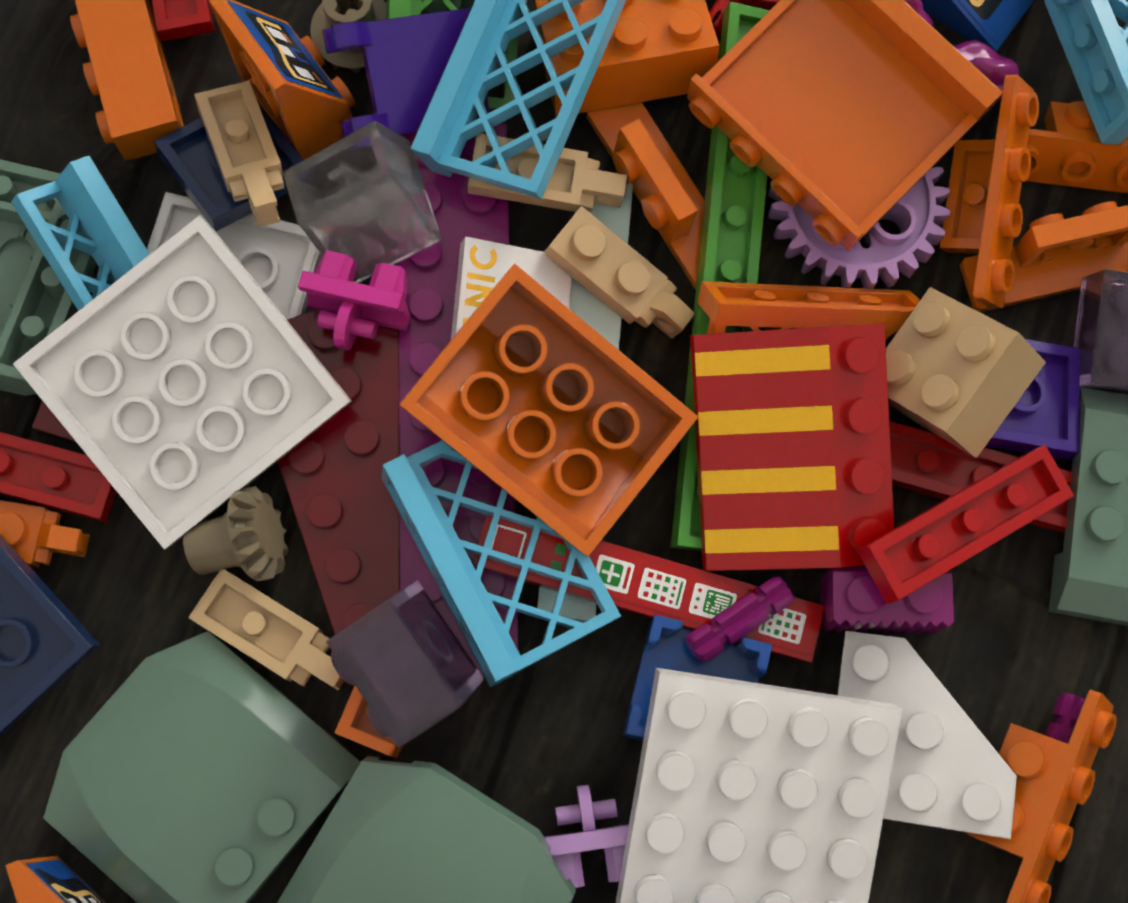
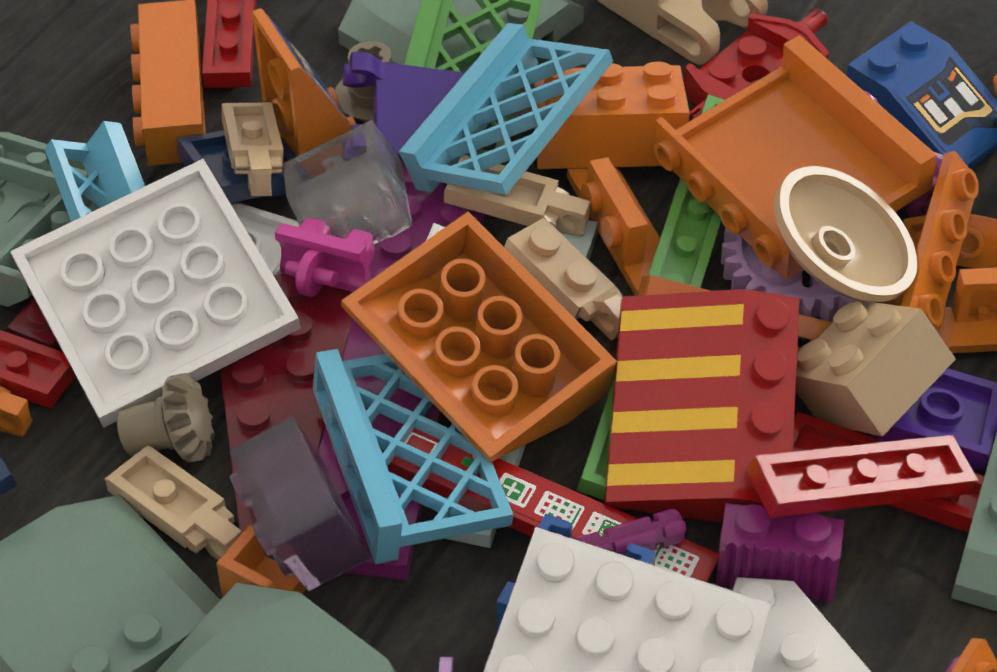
camera: 15 degrees right, 30 degrees down
none -> tan dish [774,166,918,302]

